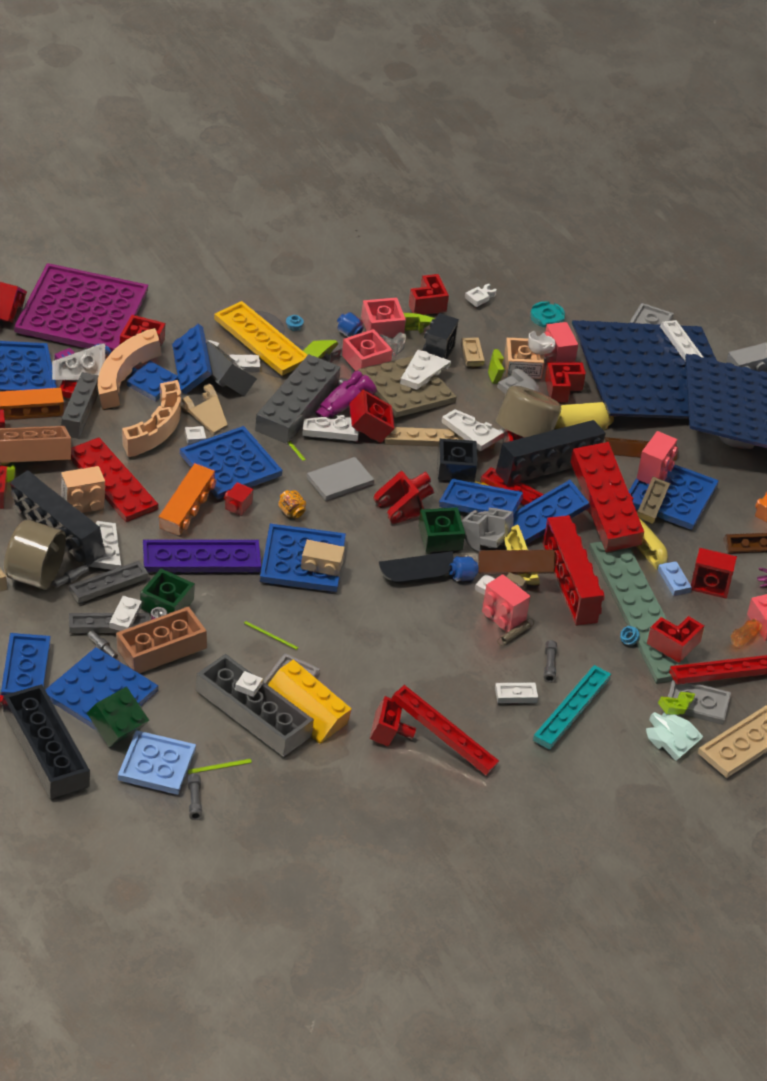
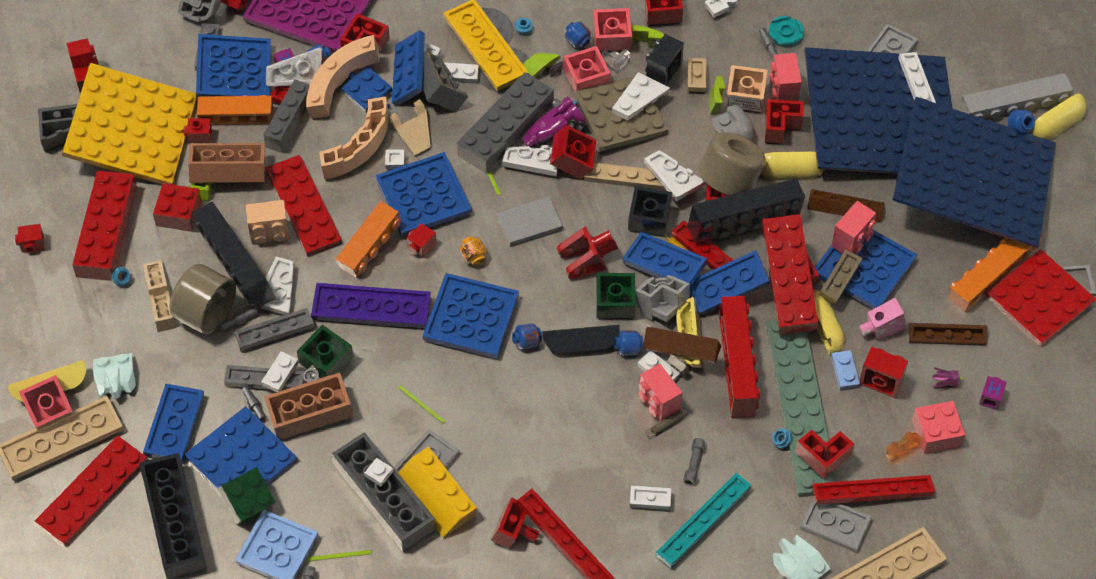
camera: 15 degrees right, 15 degrees up
tan brick [301,540,345,576] -> none
white hair [528,331,555,355] -> none
lime slope [658,692,695,715] -> none
none -> blue head [512,323,542,350]
none -> flat silver bar [759,28,778,59]
none -> bright pink torso [859,298,905,339]

